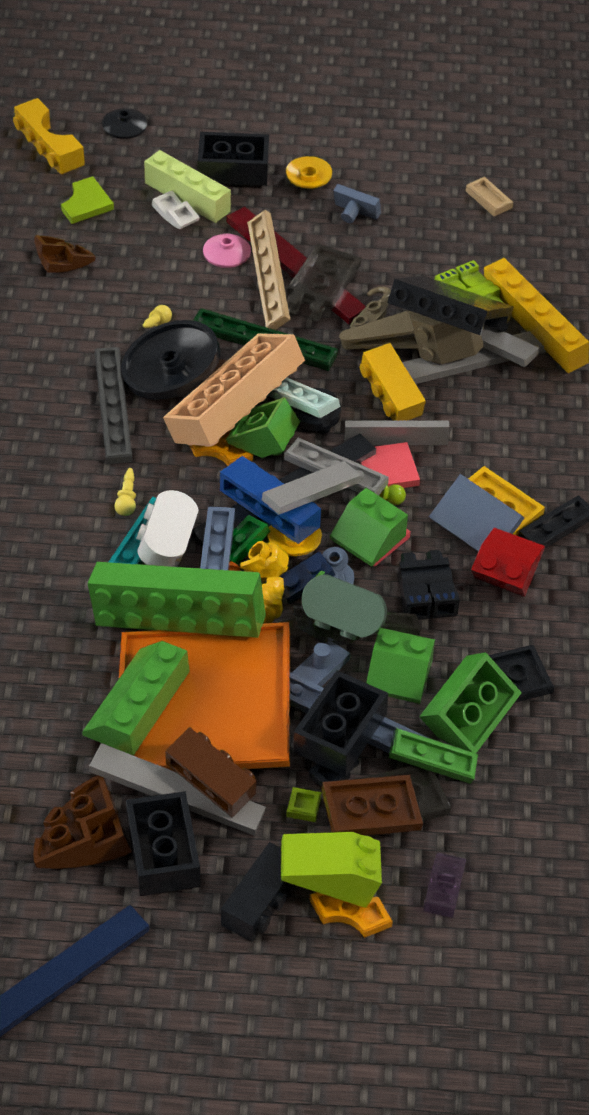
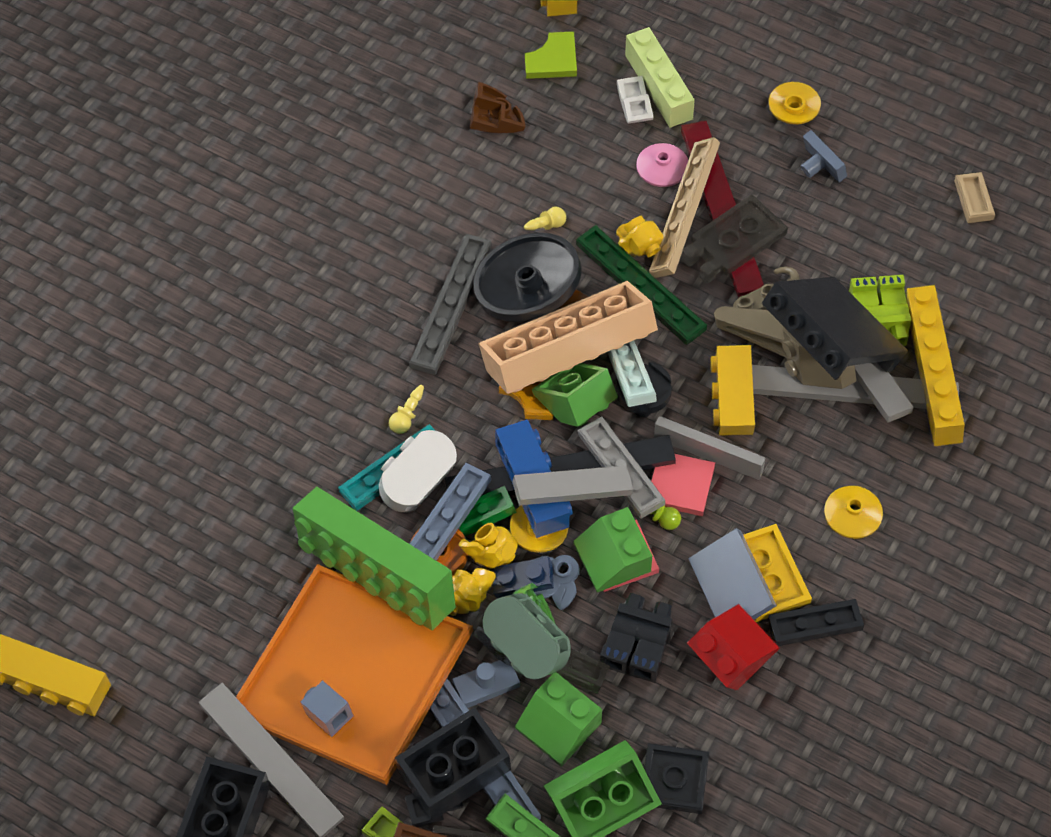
camera: 30 degrees right, 10 degrees up
reddish brown brick [33,775,132,869] -> none
bright green slope [82,641,190,756] -> none
reddish brown brick [165,727,256,818] -> none
black brick [197,132,269,186] -> none
none -> sand blue brick [301,680,354,737]
none -> yellow head [616,216,664,257]
none -> yellow dish [824,486,883,539]

